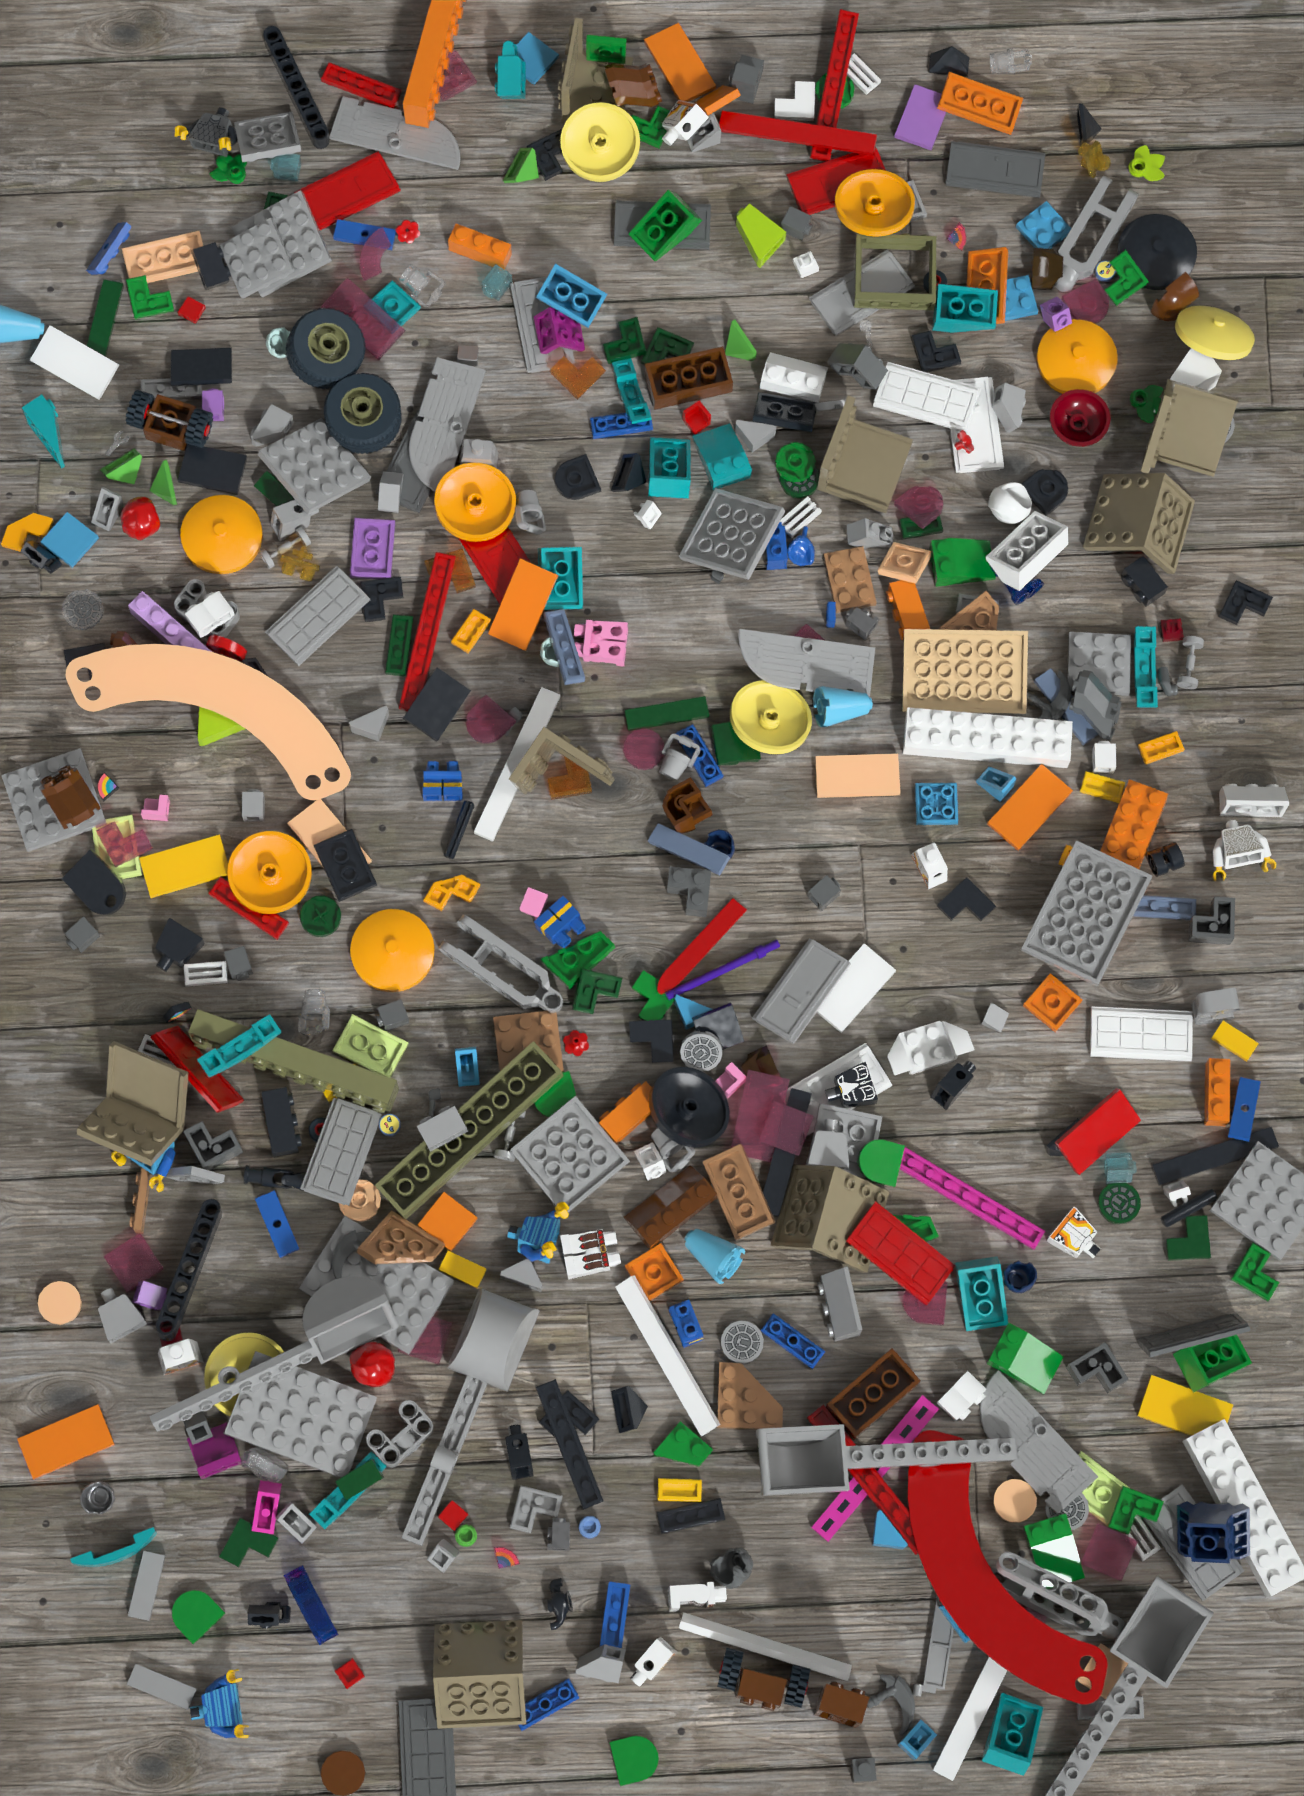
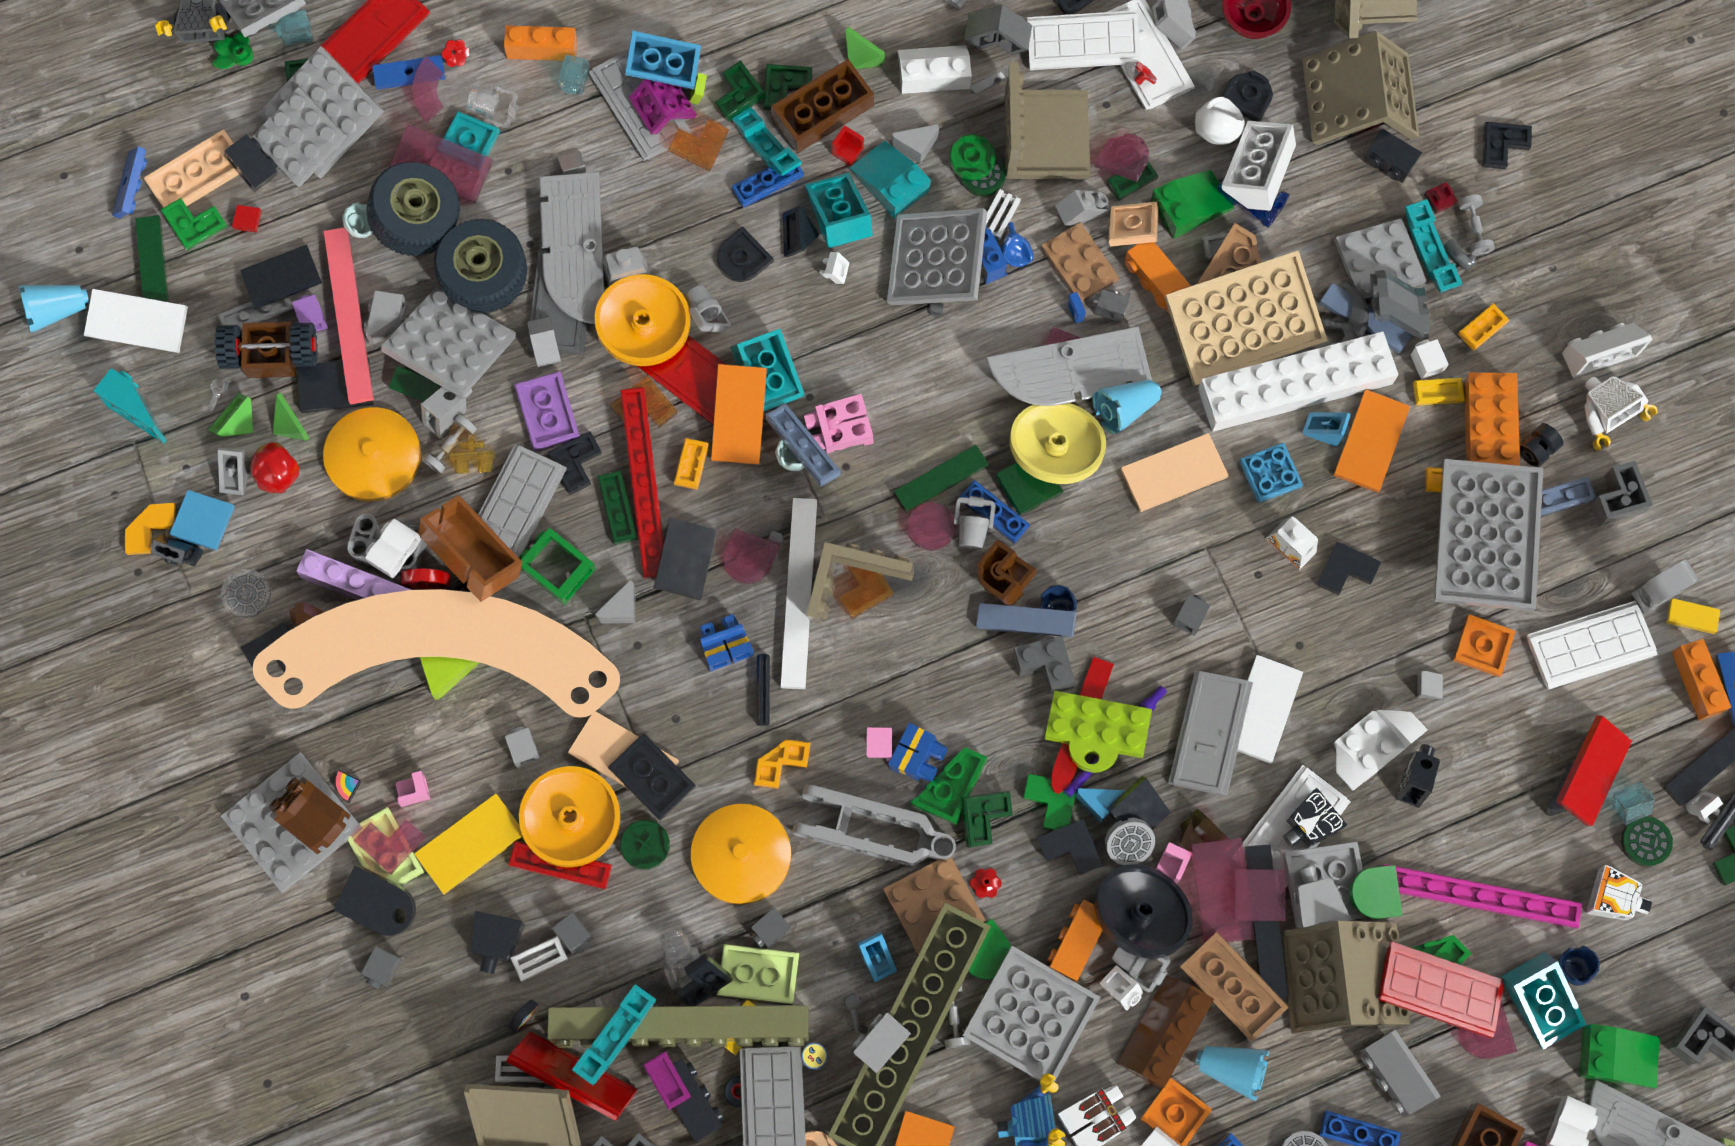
camera: 20 degrees left, 0 degrees up
black tile [752,392,817,432] -> none
none -> coral tile [324,227,374,404]
none -> dark orange piece [418,495,522,602]
none -> green window [519,527,596,606]
none -> magenta tile [643,1051,691,1110]
none -> black tile [677,953,733,1007]
none -> lime tile [689,73,707,105]
none -> lime plate [1045,691,1152,773]

